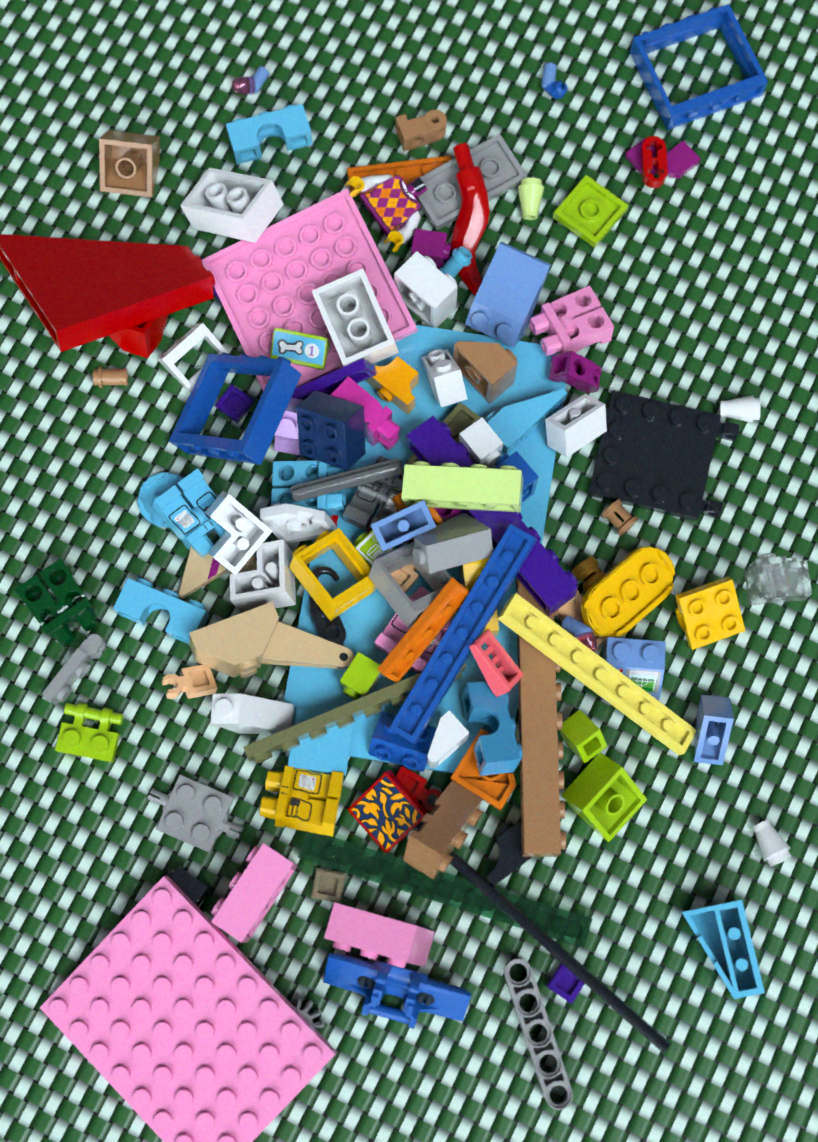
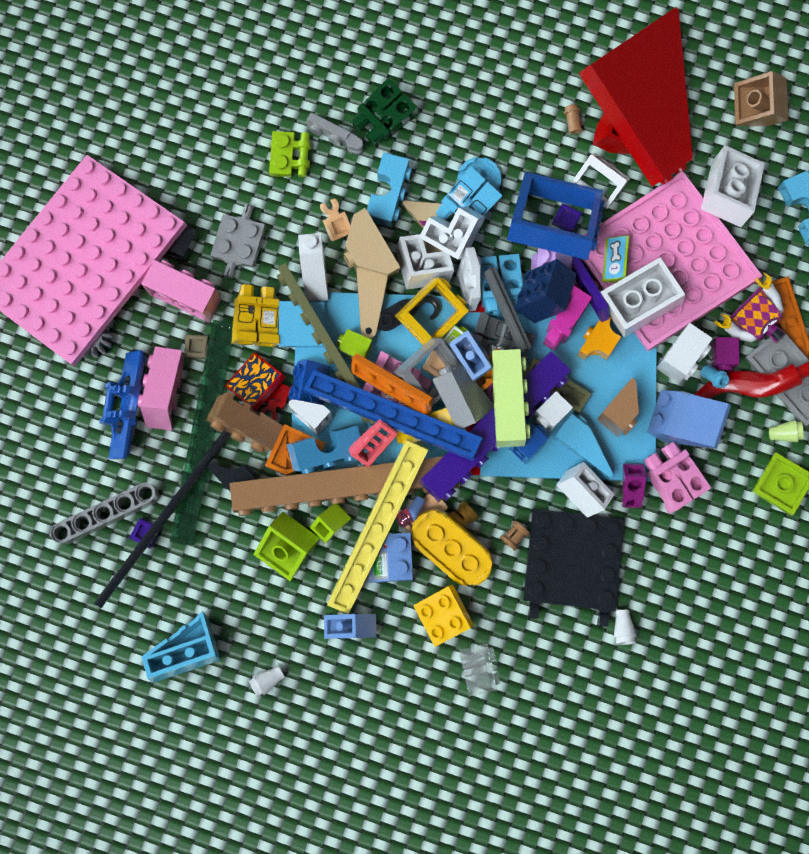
camera: 85 degrees right, 5 degrees up
white slope [421,349,467,407] -> none

